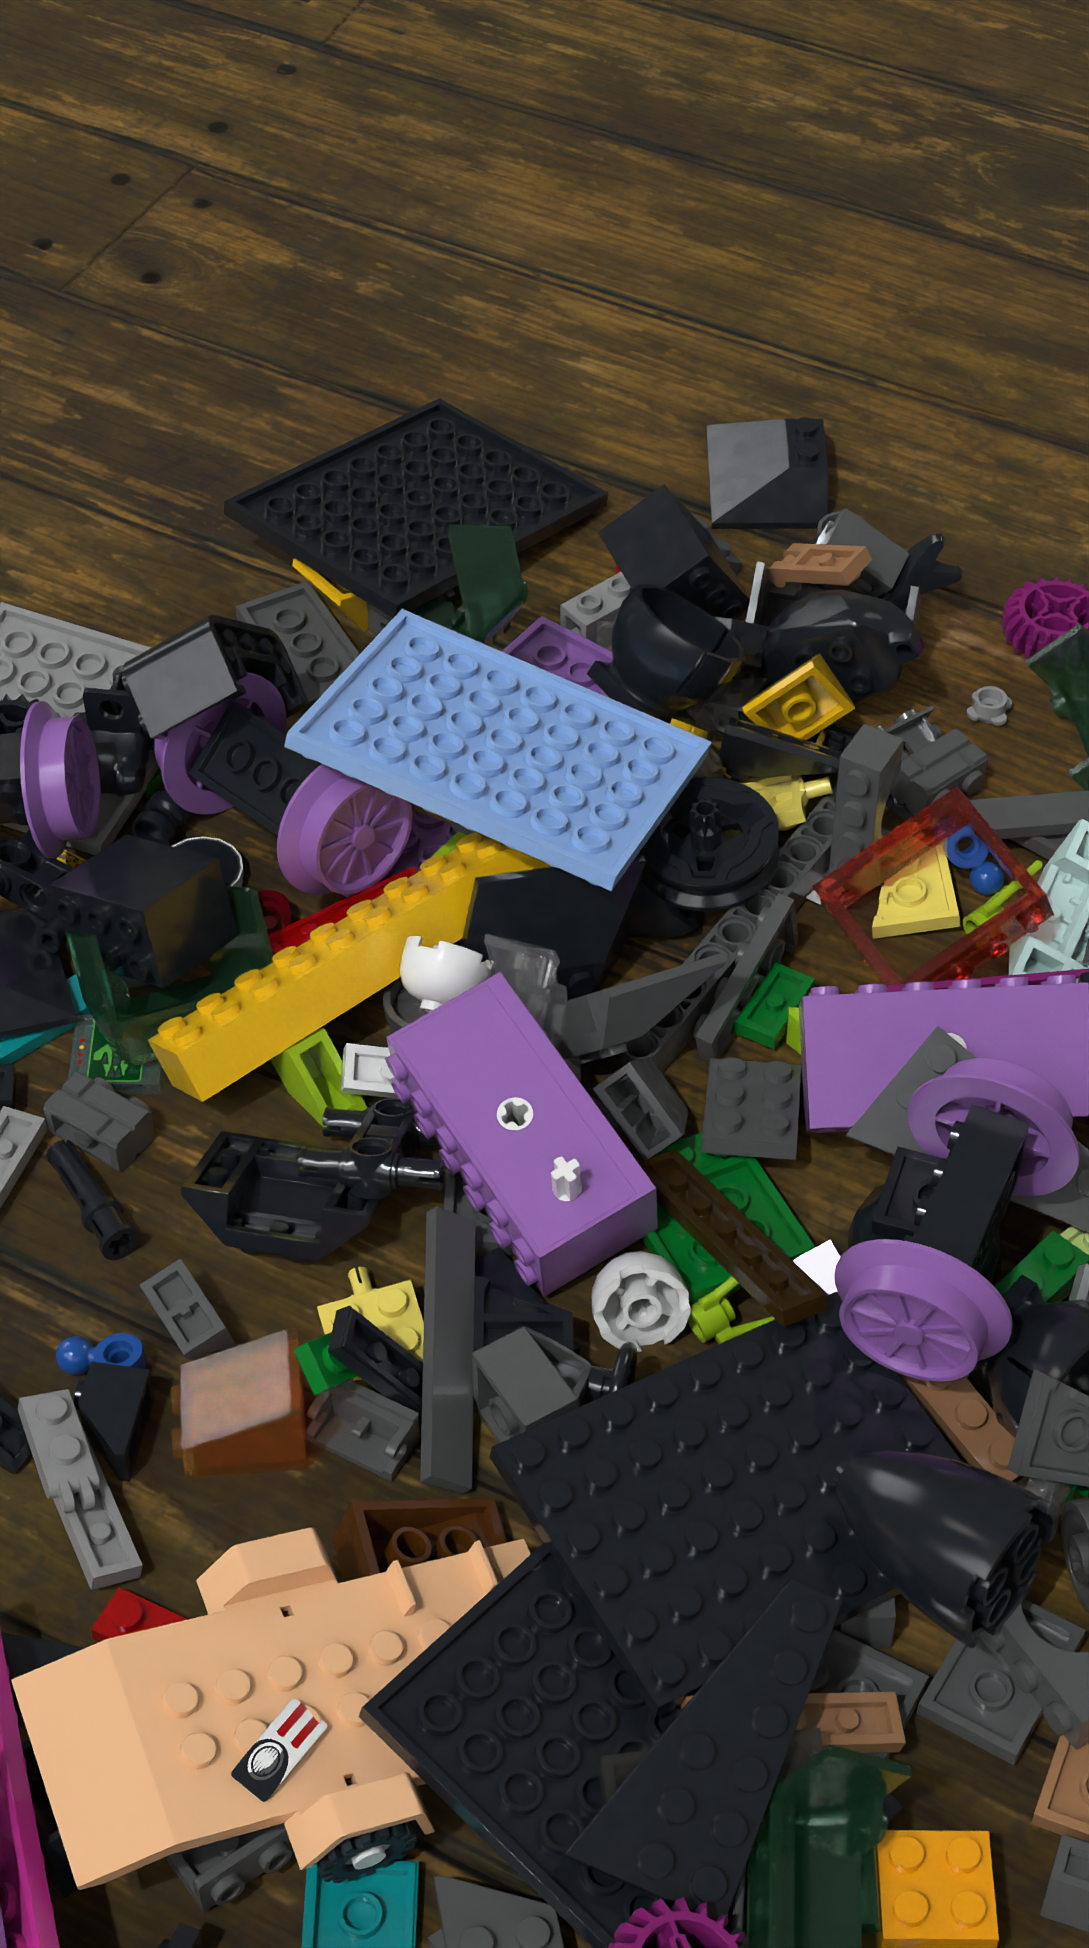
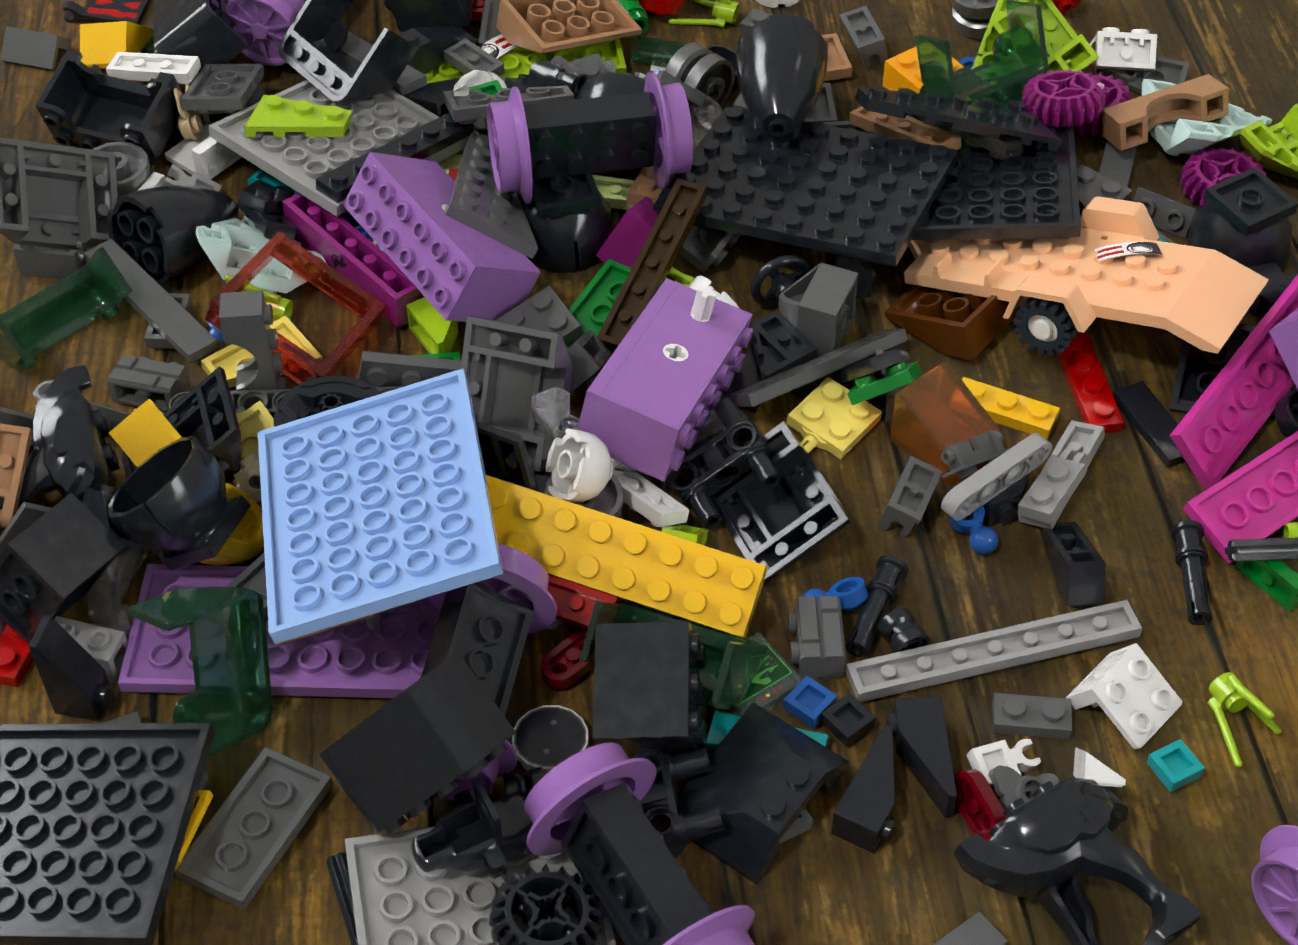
camera: 125 degrees left, 0 degrees up
none -> black slope [28,615,113,721]
none -> blue plate [783,676,837,729]
none -> blue plate [802,577,869,611]
none -> black wheel [878,608,929,653]
none -> dark grey hinge [941,430,1012,480]
none -> light grey beam [941,433,1052,521]
none -> yellow plate [951,377,1060,440]

